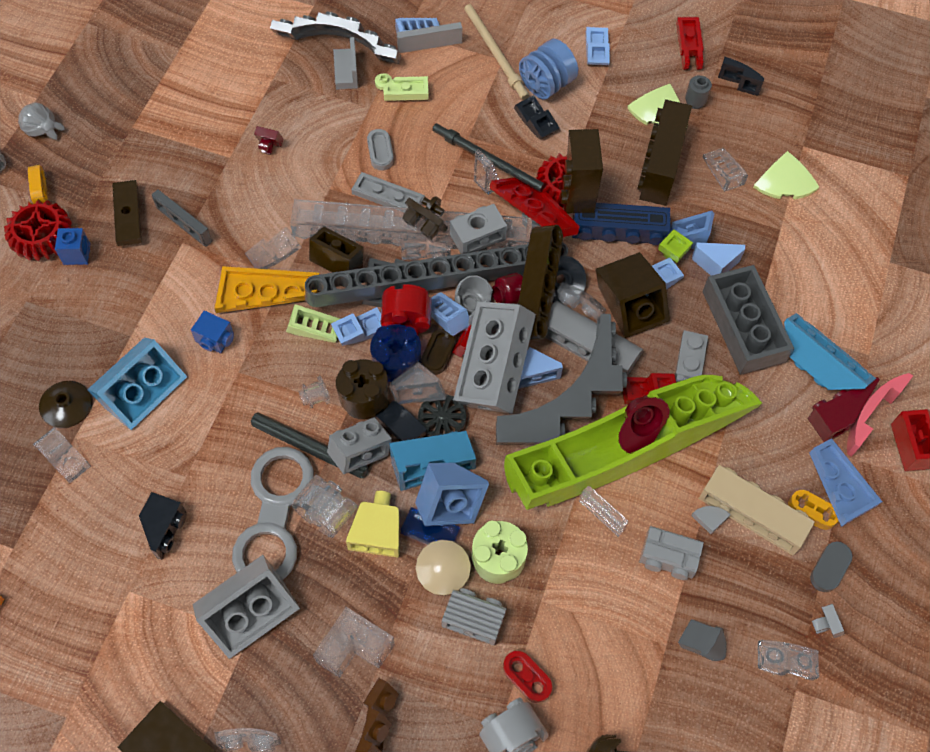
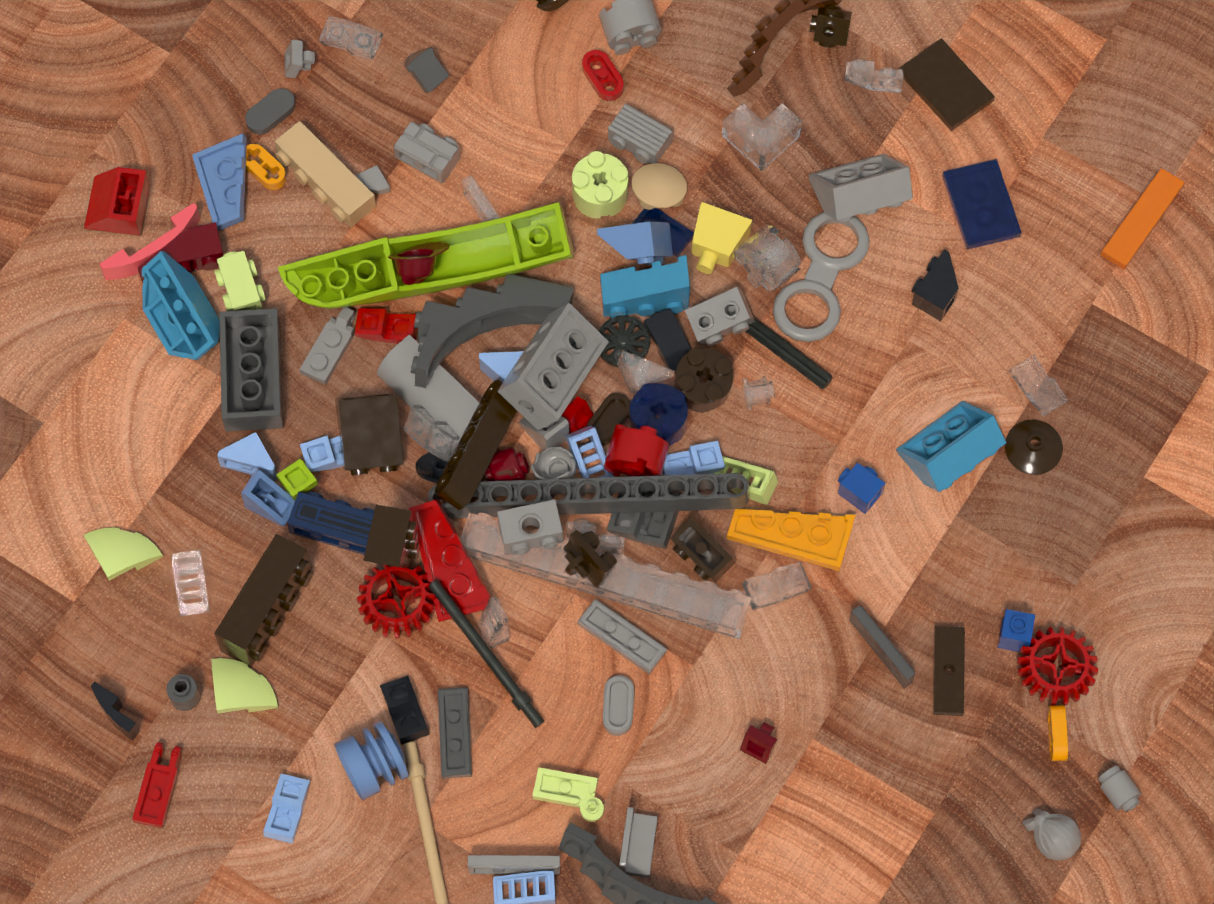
camera: 165 degrees left, 5 degrees up
none -> yellowish green brick [214,251,266,311]
none -> dark grey tile [438,688,472,779]
none -> clear blue tile [942,159,1022,250]

